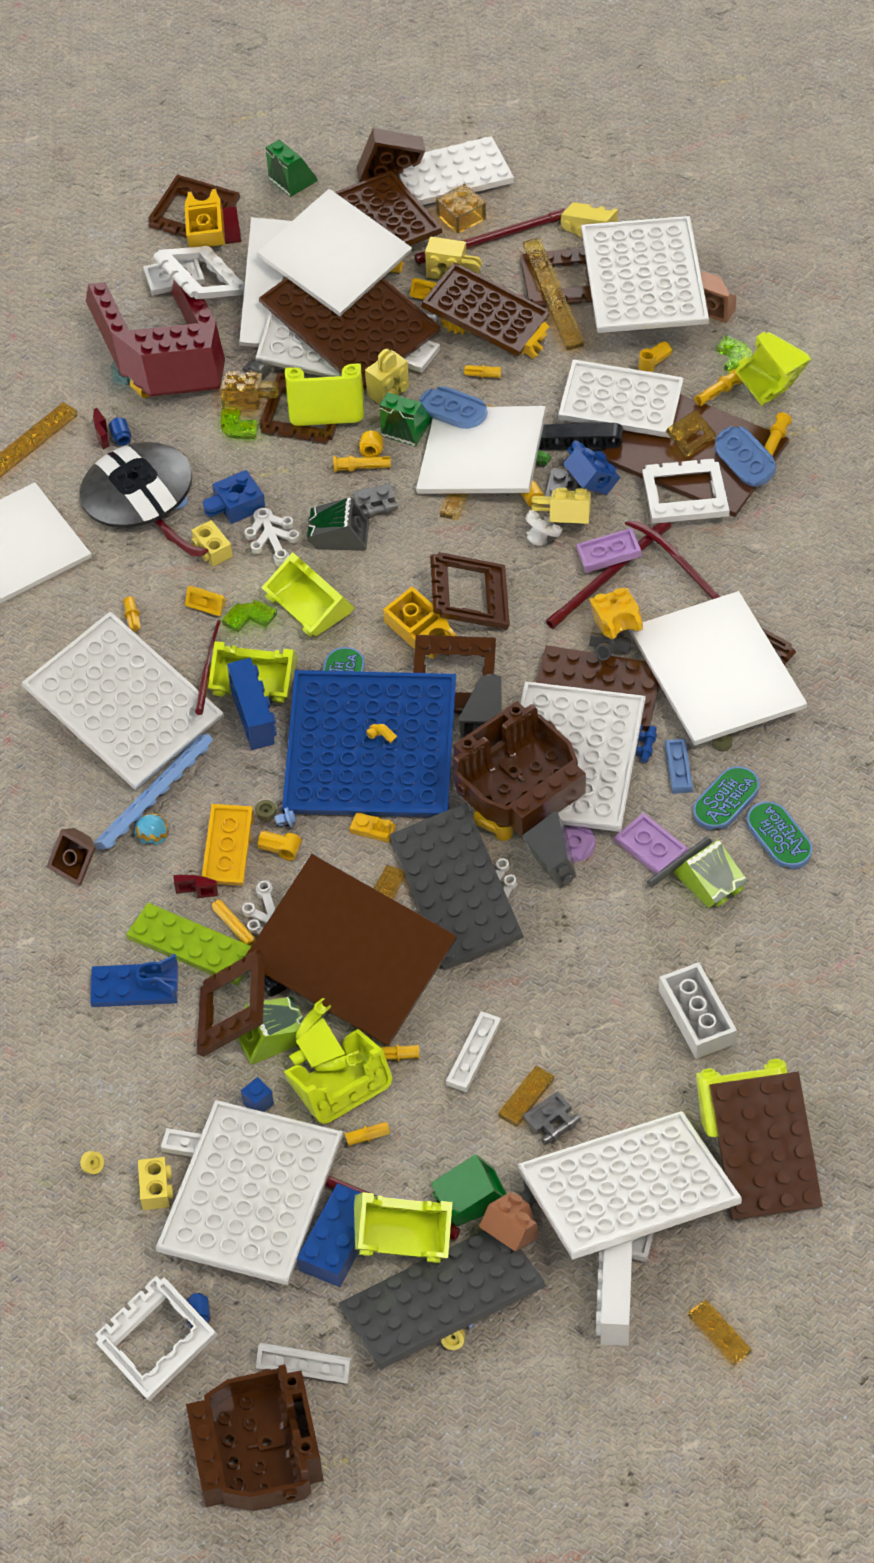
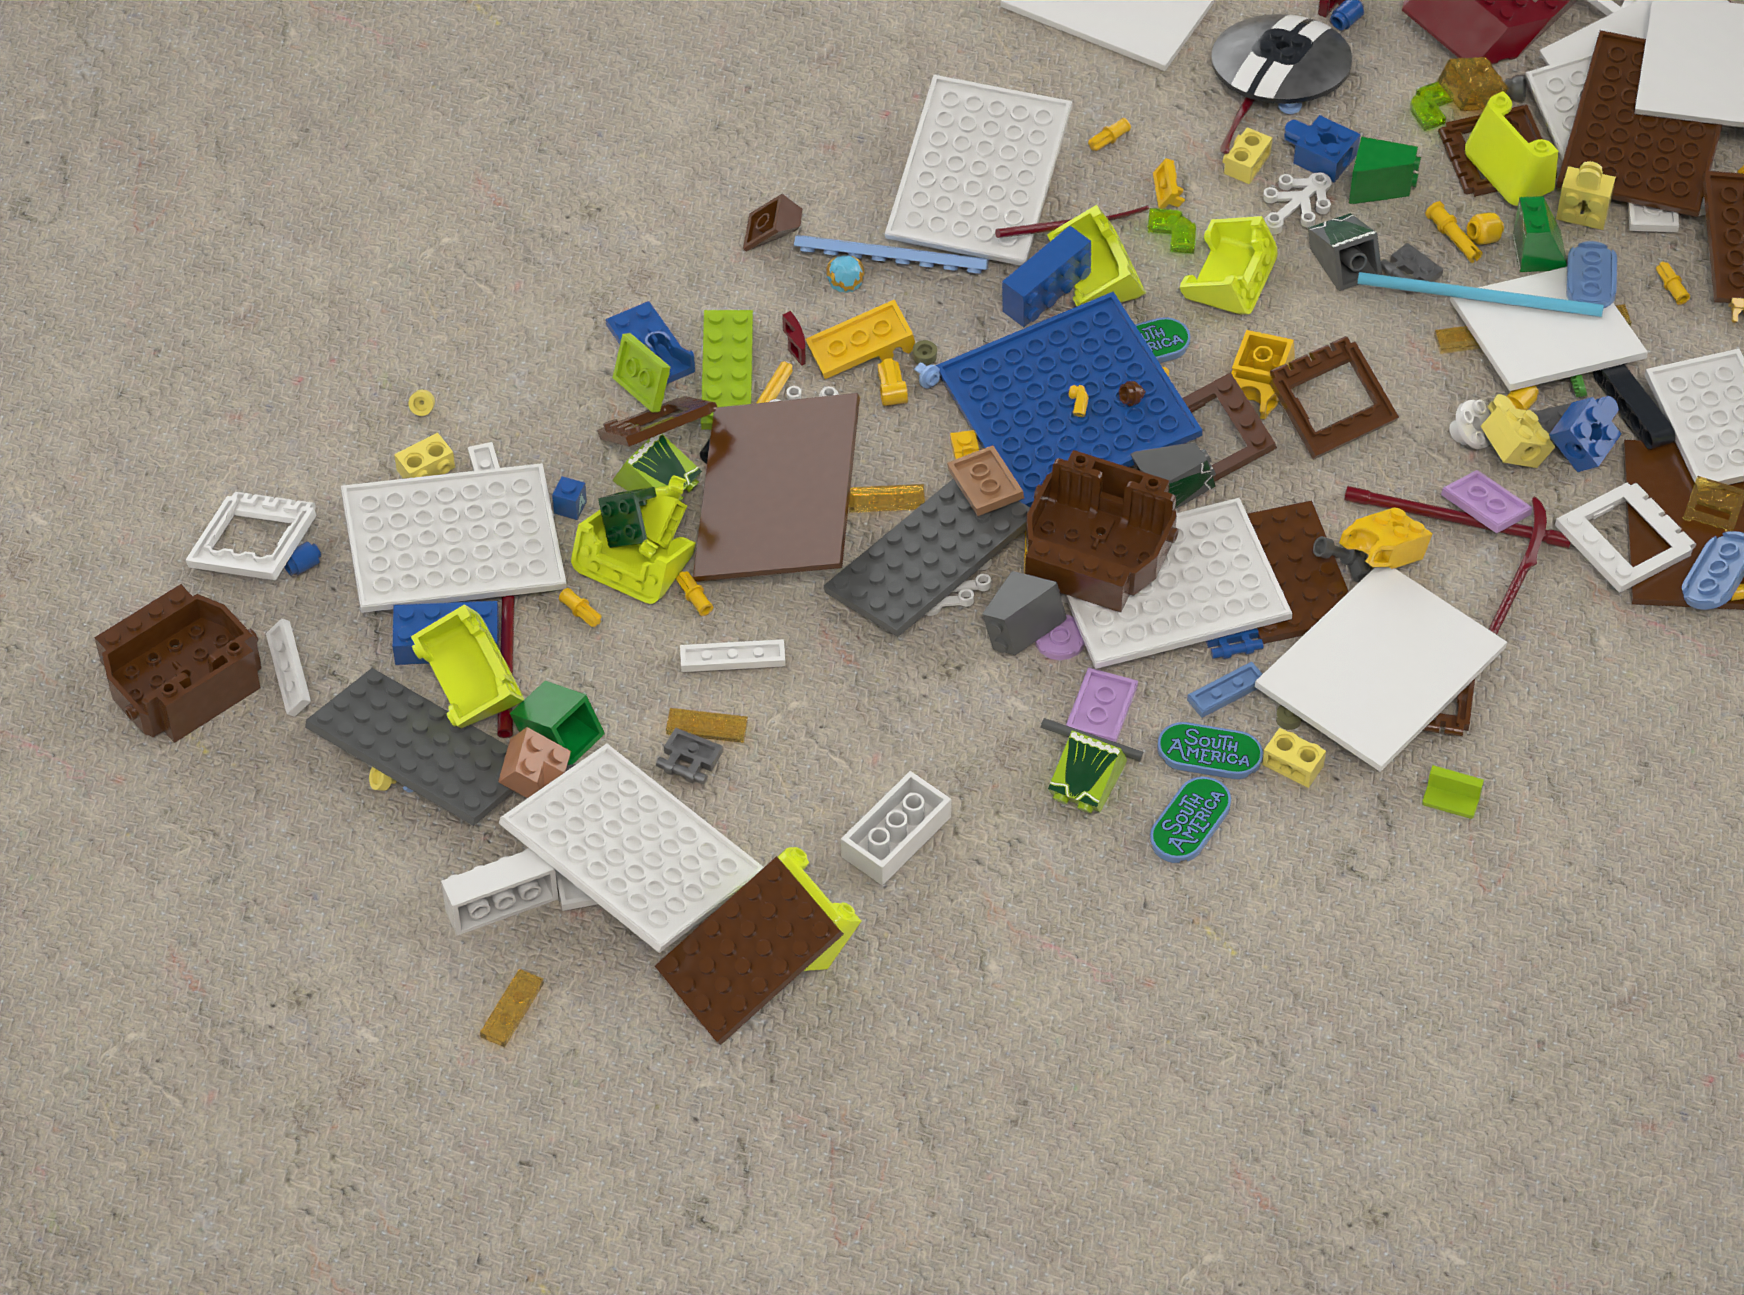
camera: 60 degrees right, 0 degrees up
none -> dark green bracket [598,487,657,548]
none -> lime plate [612,333,671,412]
none -> medium nougat plate [947,445,1024,516]
none -> reddish brown plate [1119,381,1146,406]
none -> light yellow brick [1262,728,1326,788]
none -> green slope [1349,136,1421,204]
none -> medium azure piece [1358,272,1604,317]
none -> lime panel [1422,765,1484,819]

